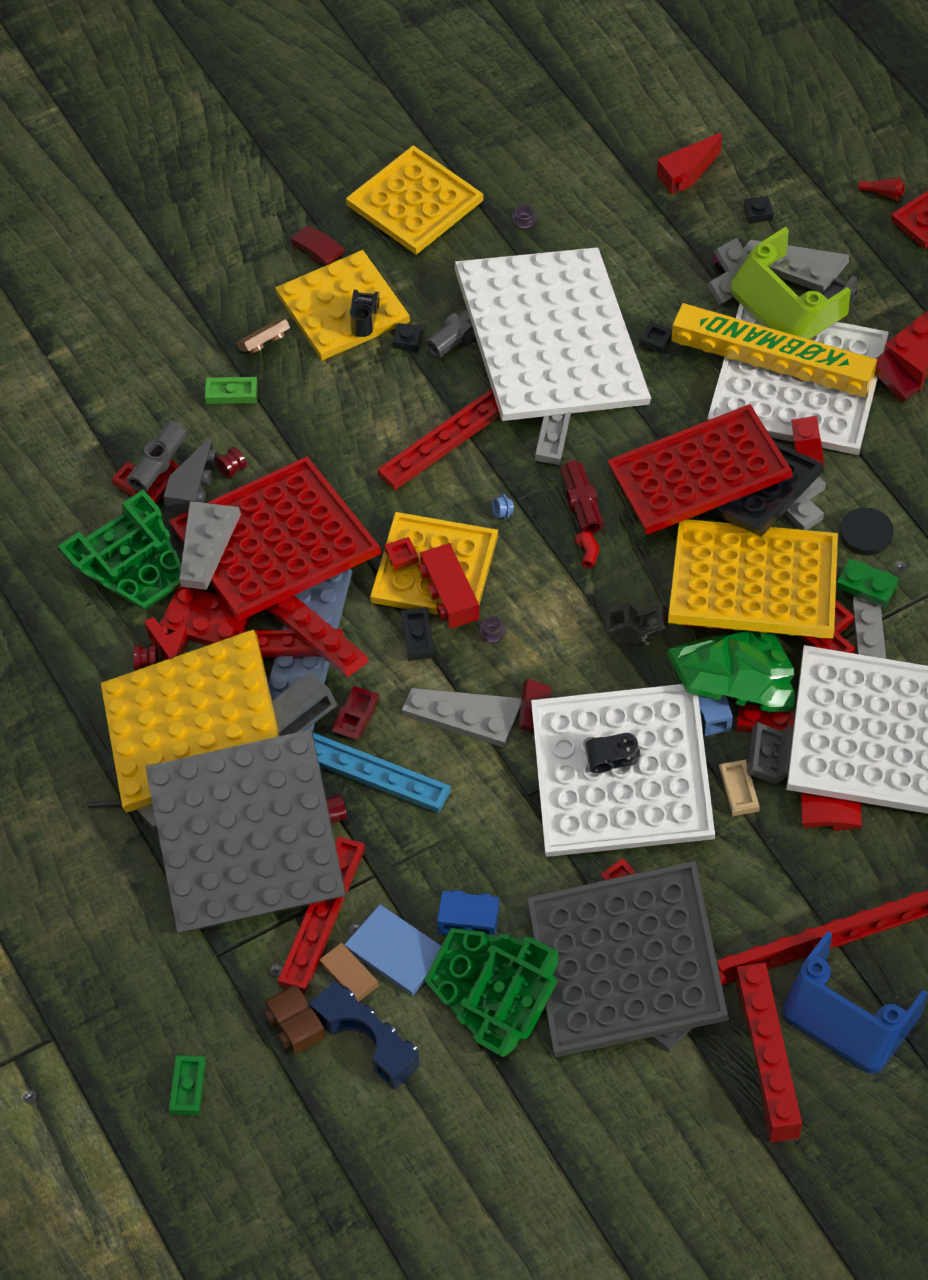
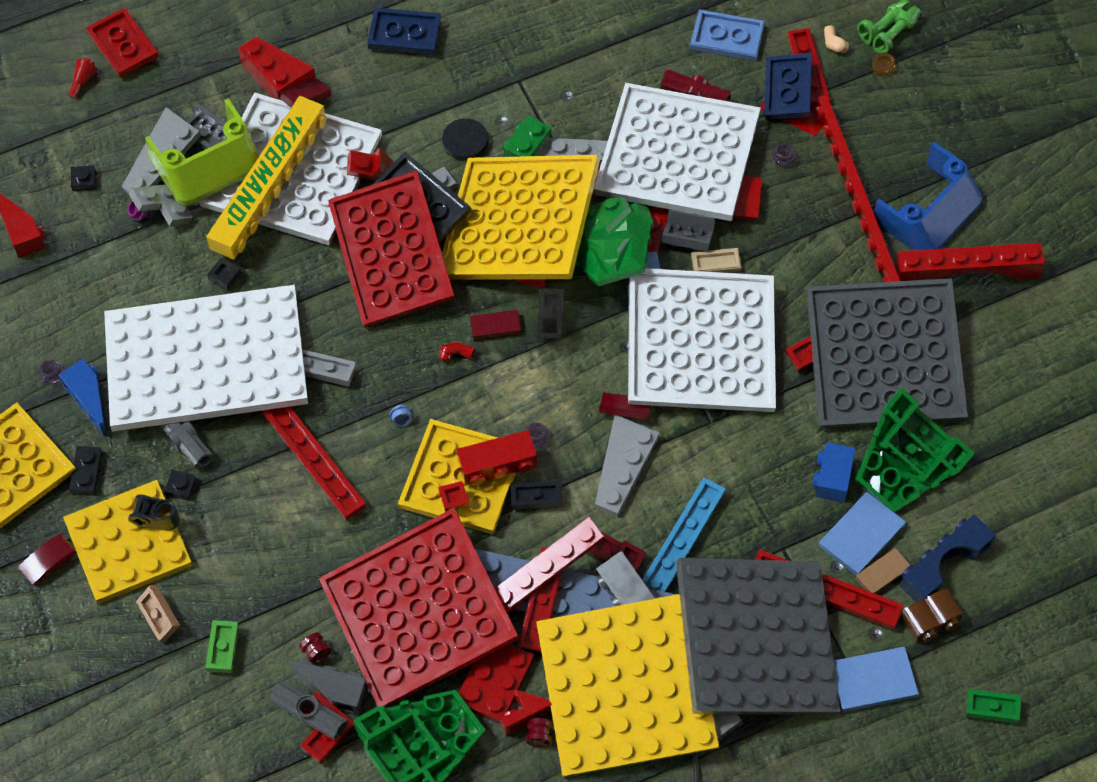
camera: 85 degrees left, 5 degrees up
light grey wing [180,501,241,590] -> none
dark red piece [561,460,603,535] -> none
black piece [584,733,640,773] -> none
none -> blue slope [58,359,107,436]
none -> black plate [69,446,103,496]
none -> dark red tile [470,310,521,341]
none -> clear purple plate [772,143,795,165]
none -> medium blue tile [833,647,919,712]

